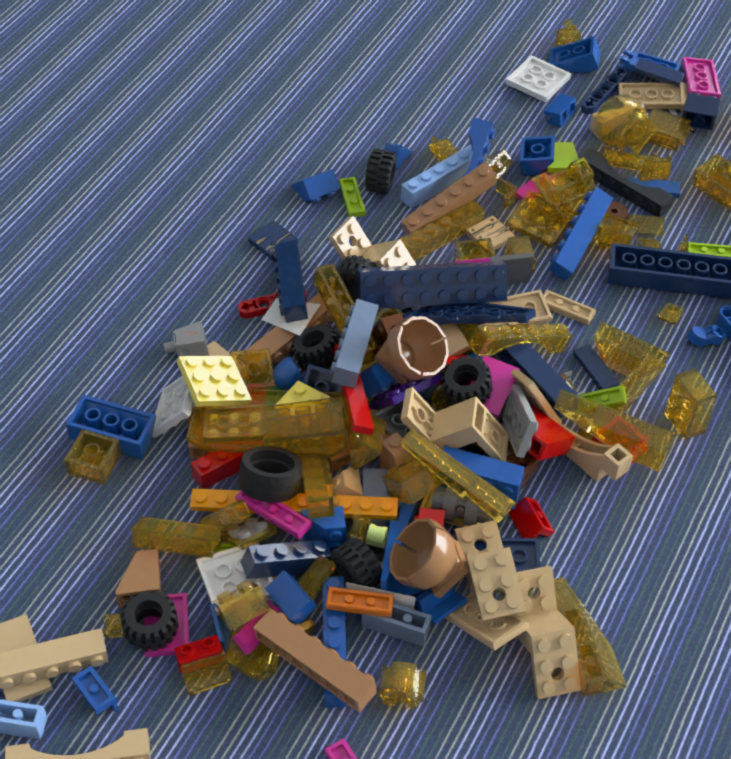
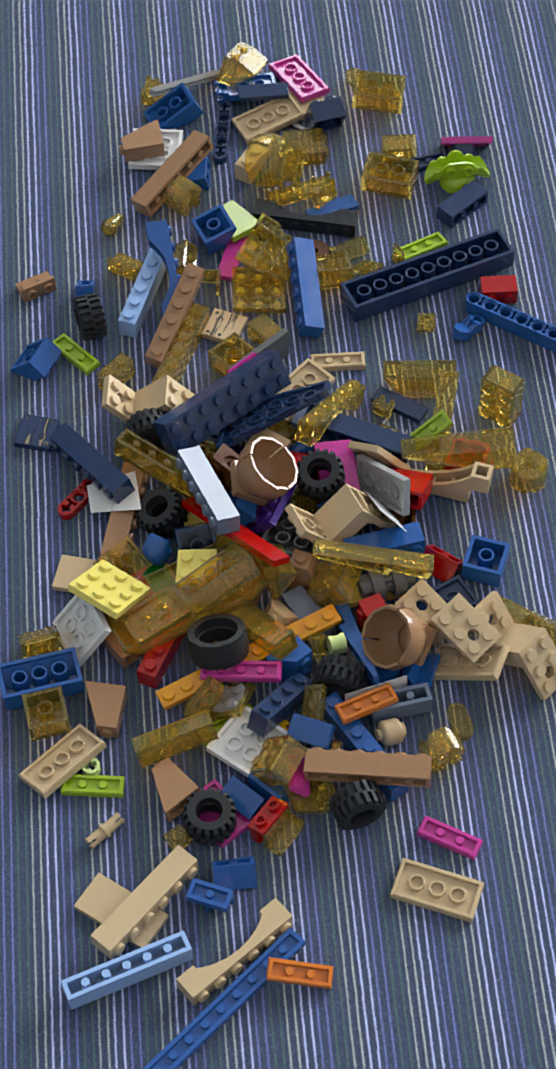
camera: 30 degrees left, 5 degrees up
light grey torso [163,321,209,358] -> none
none -> medium nougat bracket [15,271,56,302]
none -> clear yellow slope [17,625,62,658]
none -> tan tile [19,724,107,799]
none -> lime tile [61,774,125,798]
none -> yellowish green bush [82,758,101,775]
none -> tan pin [84,812,125,849]
none -> medium nougat slope [86,681,127,738]
none -> clear yellow brick [97,353,135,390]
none -> clear yellow cone [101,213,124,236]
none -> medium nougat slope [119,120,165,162]
none -> medium nougat brick [130,130,214,217]
none -> light grey axle [150,70,220,97]
none -> clear yellow brick [163,175,202,217]
none -> blue panel [212,856,258,890]
none -> clear yellow wedge [217,42,268,86]
none -> blue panel [222,775,268,820]
none -> black tyre [329,780,387,830]
none -> white sticker [365,491,407,532]
none -> clear yellow tile [372,394,395,420]
none -> tan head [375,718,407,747]
none -> clear yellow tile [447,703,474,741]
none -> blue brick [461,534,510,588]
none -> clear yellow brick [509,448,548,493]

